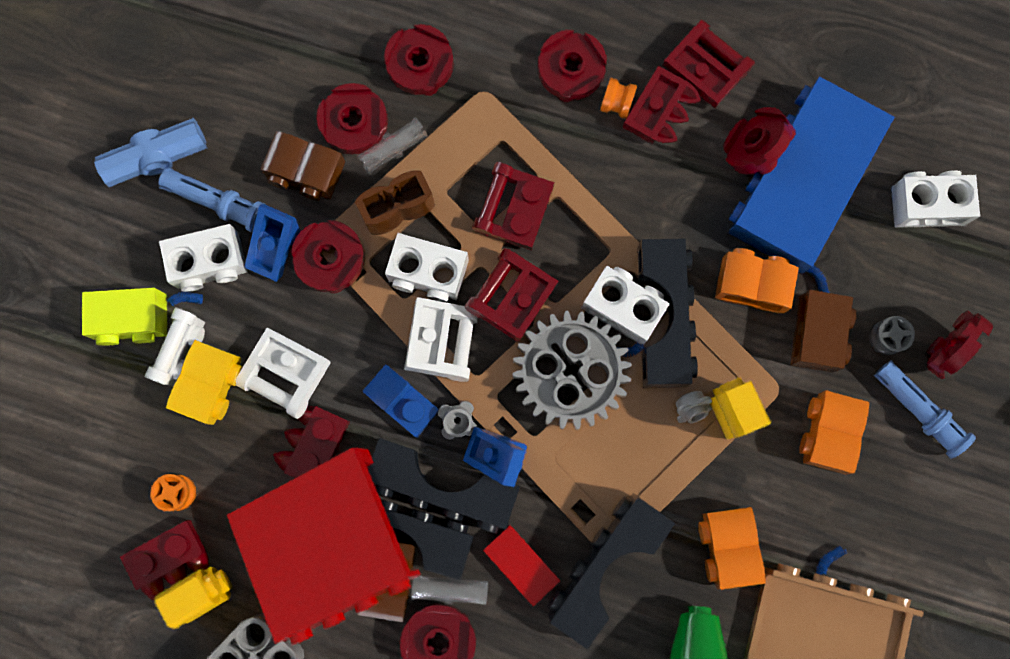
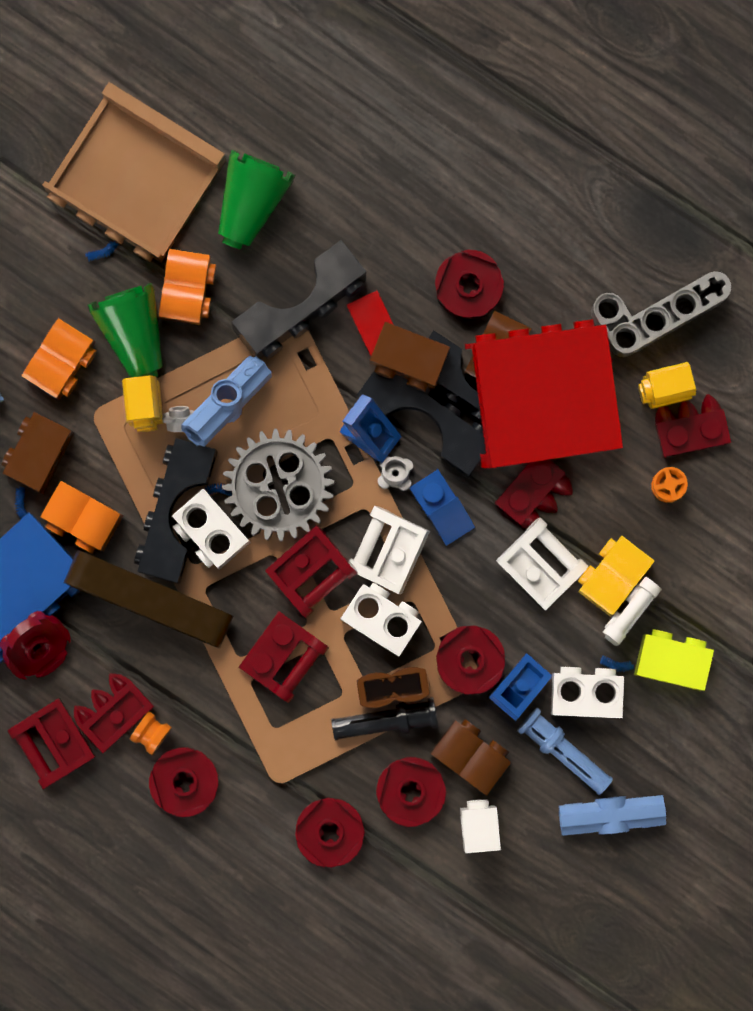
camera: 160 degrees left, 5 degrees up
clear pin [357,118,427,174] -> none
clear pin [411,576,488,606] -> none
none -> dark brown beam [64,550,234,648]
none -> green cone [87,283,163,378]
none -> medium blue piece [181,355,272,447]
none -> black pin [331,697,438,741]
none -> reddish brown brick [370,322,450,392]
none -> white brick [460,799,501,853]

